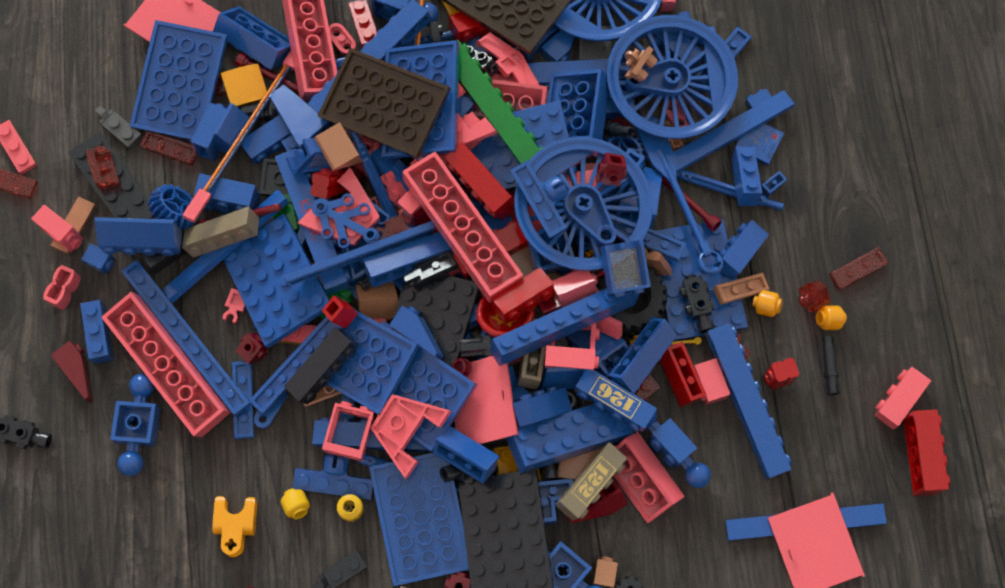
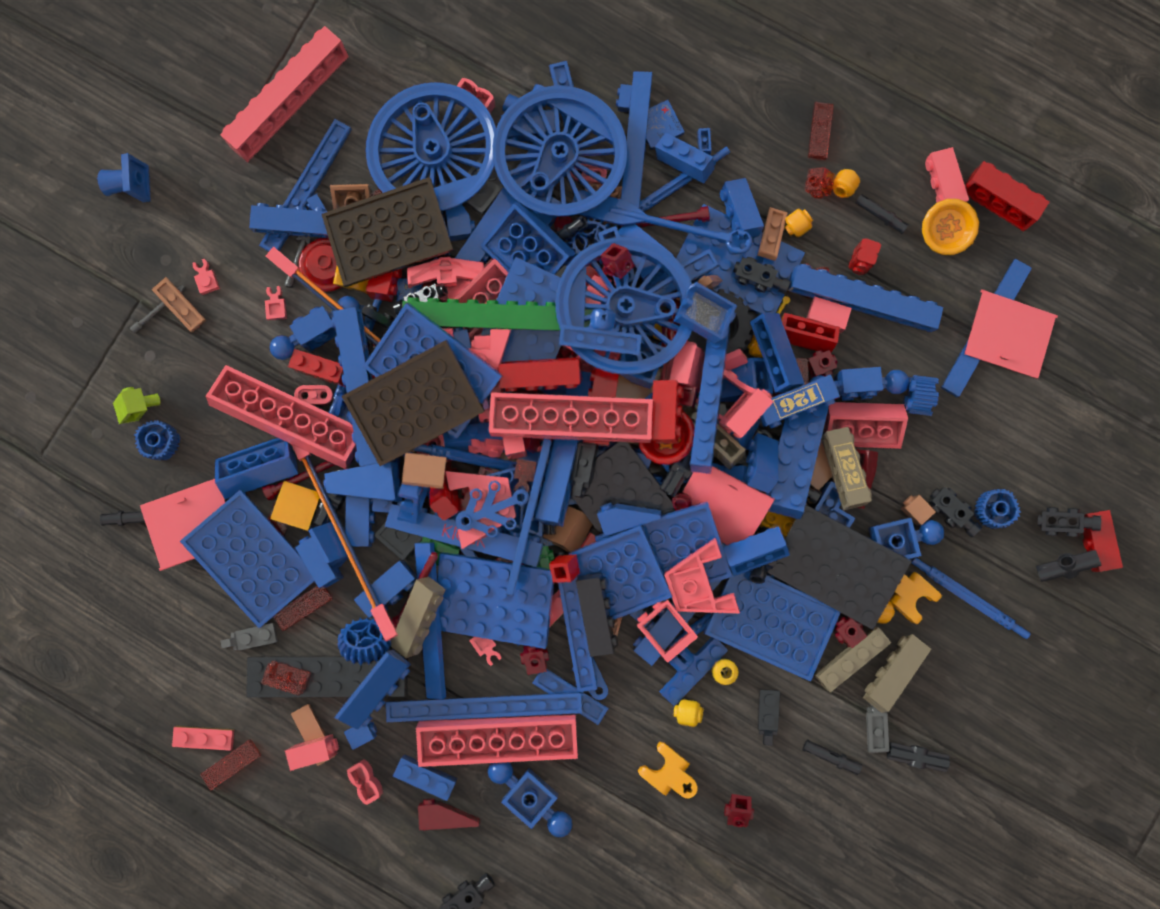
camera: 50 degrees left, 10 degrees up
nougat hips [624,46,658,82] -> none
none -> dark red brick [805,350,838,378]
none -> blue brick [903,375,939,416]
none -> light orange piece [922,199,979,255]

